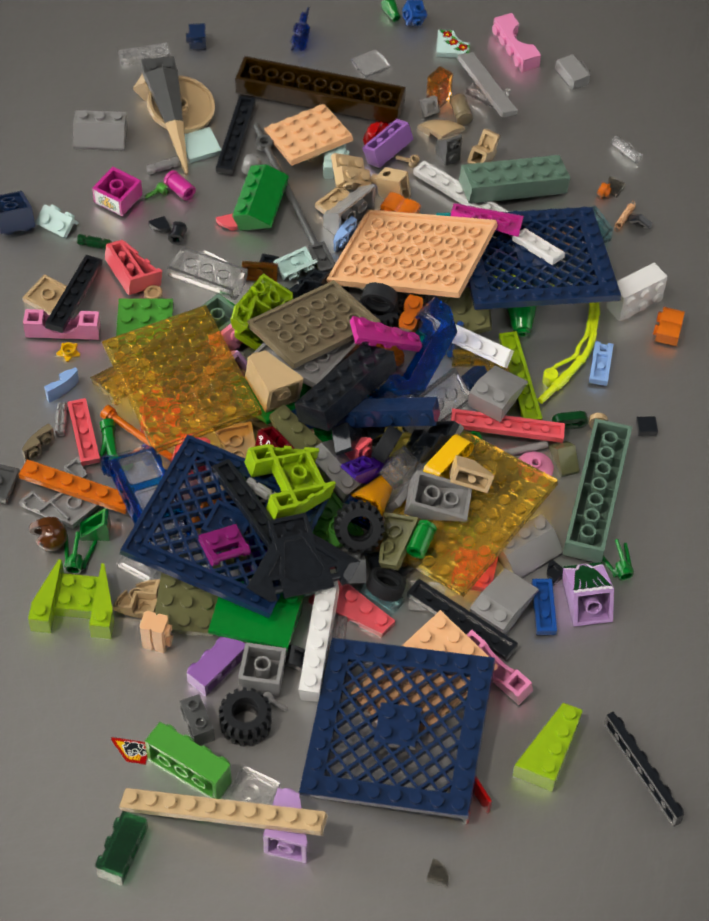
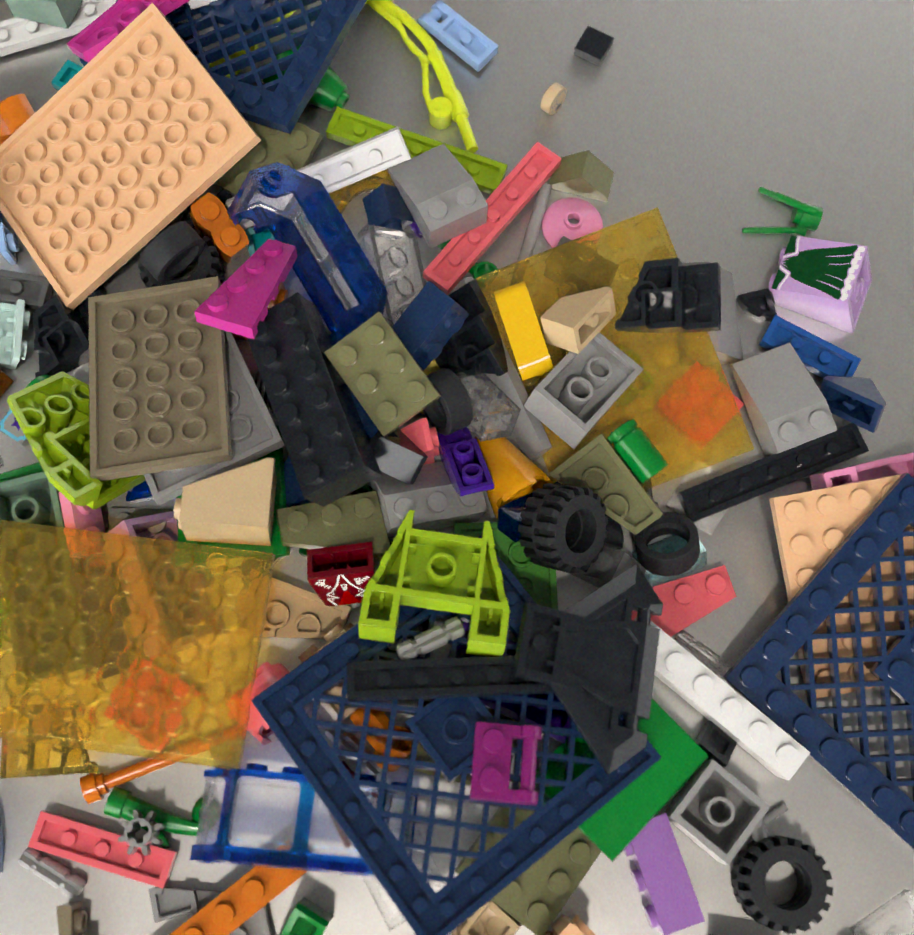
camera: 60 degrees left, 20 degrees up
dark green beam [552,411,589,430] -> none
sand green brick [563,418,632,563] -> none
none -> light grey gear [118,810,166,856]
none -> olive plate [324,312,441,437]
none -> black slope [615,258,721,333]
none -> dark blue slope [820,376,886,433]

